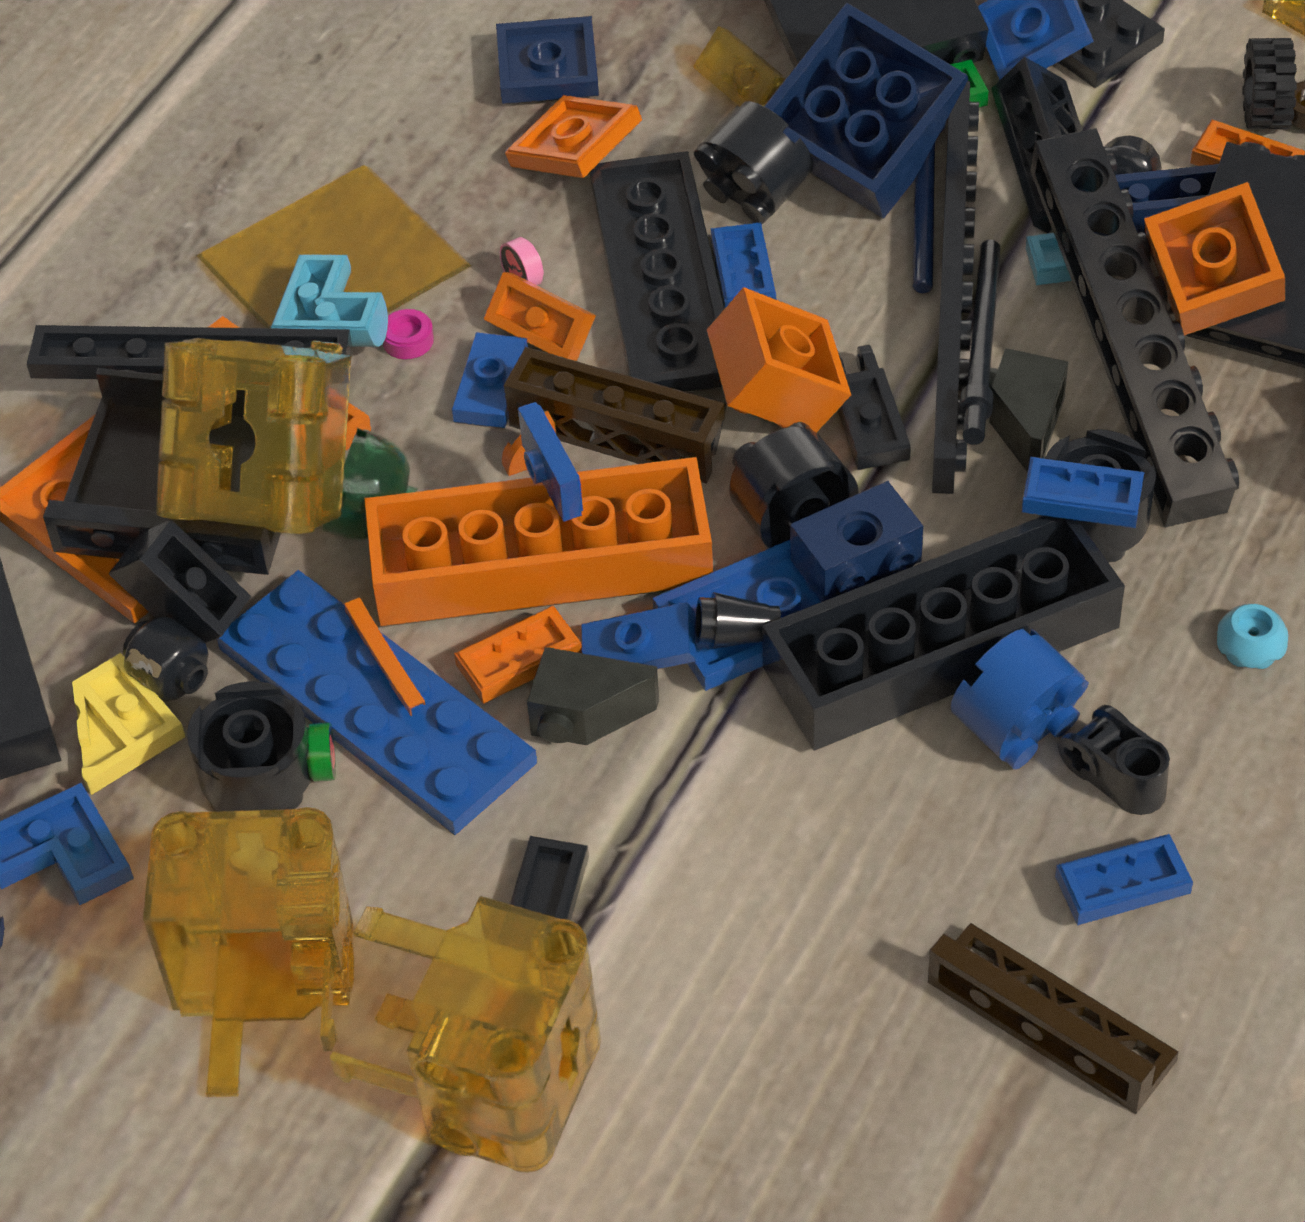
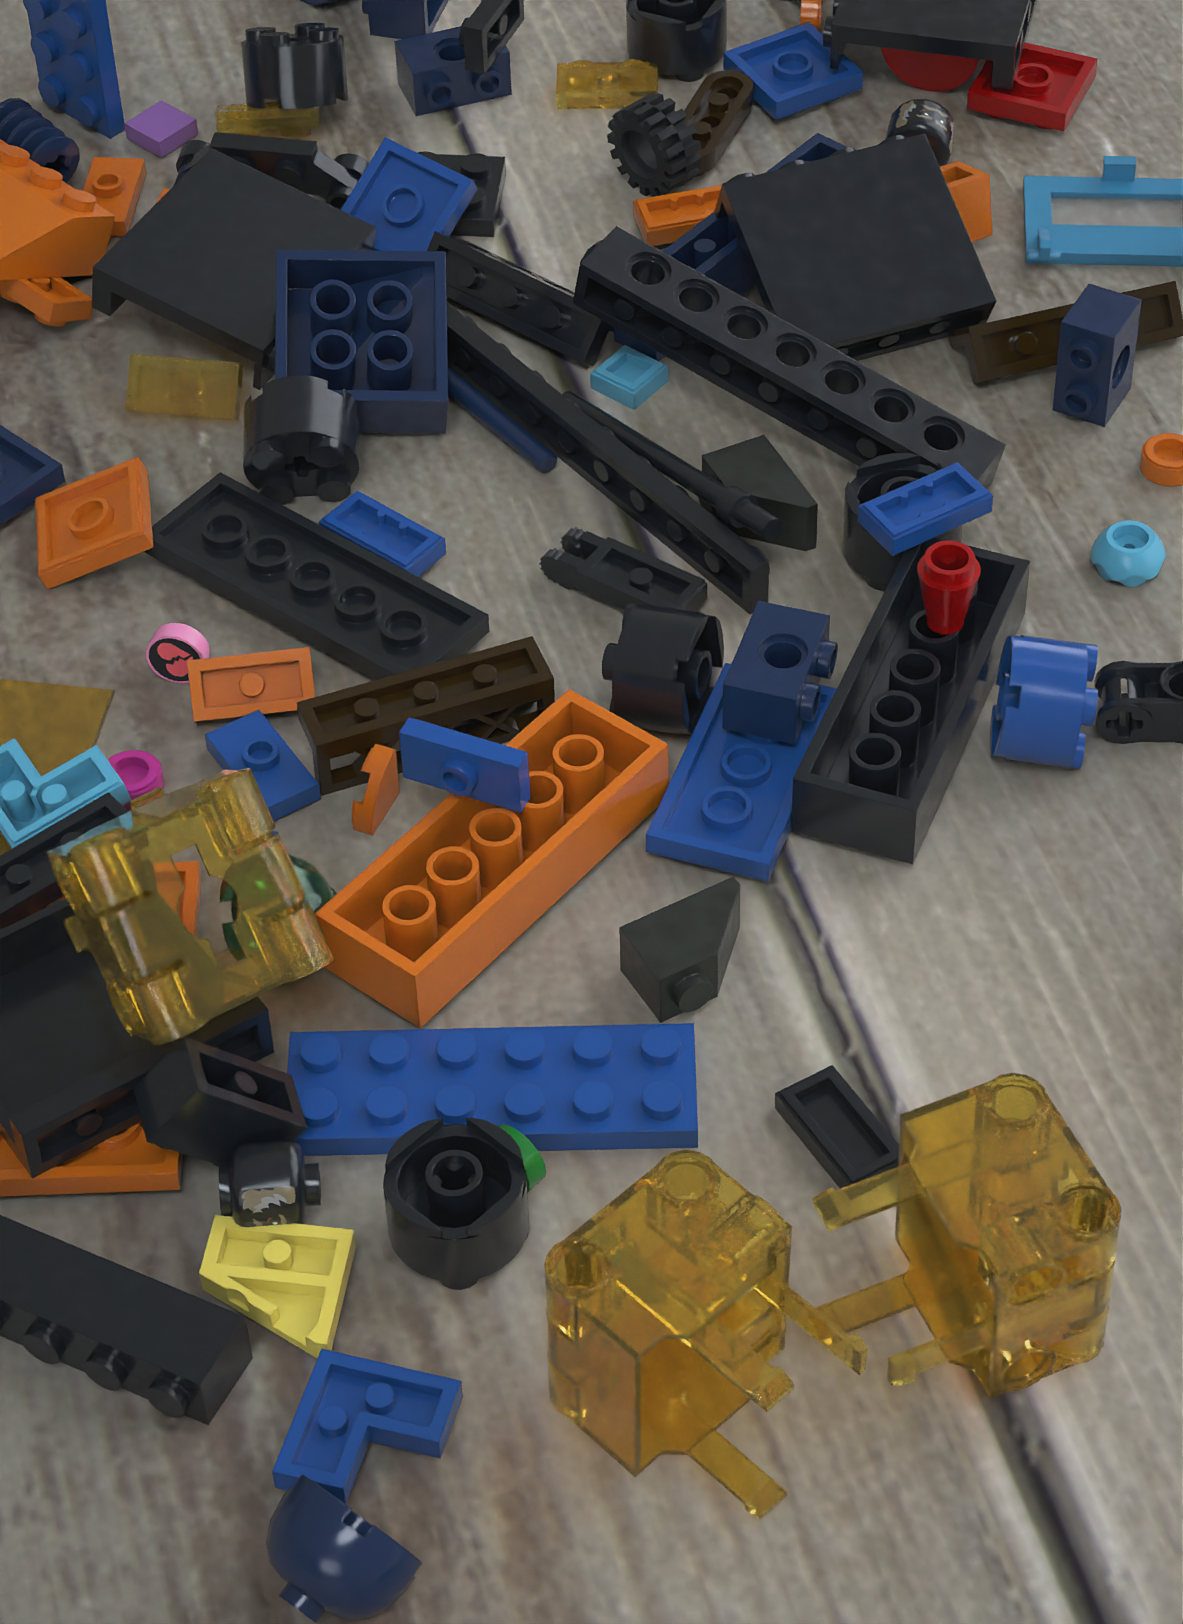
camera: 45 degrees left, 5 degrees down
orange piece [344,597,425,716] -> none
orange plate [454,605,582,704] -> none
blue plate [581,602,696,669] -> none
black cone [695,592,781,649] -> none
orange brick [707,287,851,433] -> none
orange brick [1144,182,1285,335] -> none
none -> red cone [917,540,981,635]

